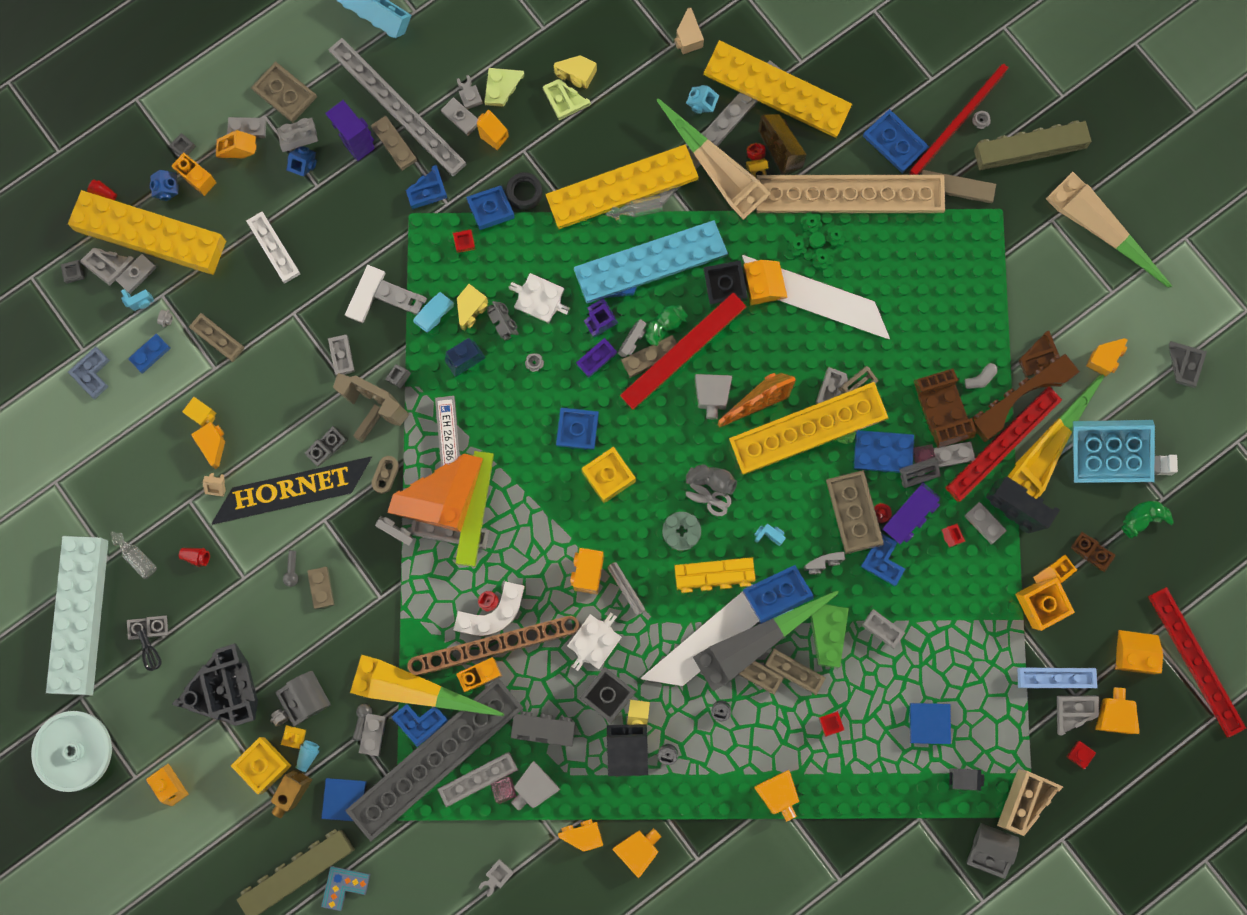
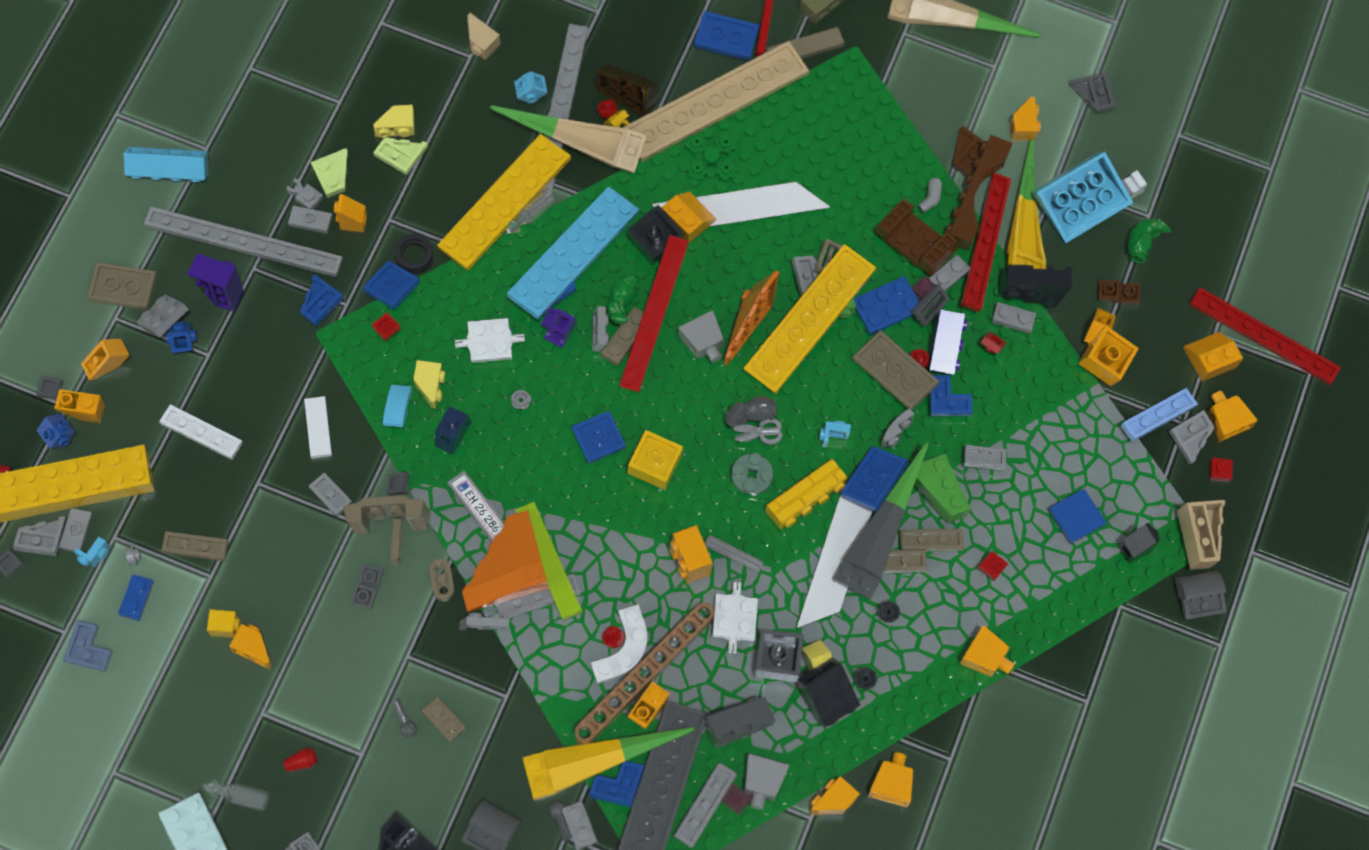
camera: 40 degrees left, 10 degrees down
tan tile [203,473,226,497] -> none
black sticker [212,457,372,525] -> none
light grey plate [227,117,266,138] -> none
dark tan plate [371,116,417,171] -> none
light grey plate [374,280,427,315] -> none
dark grey hinge [487,301,519,341] -> none
dark purple plate [576,338,617,378] -> none
yellow plate [703,40,852,138] -> none

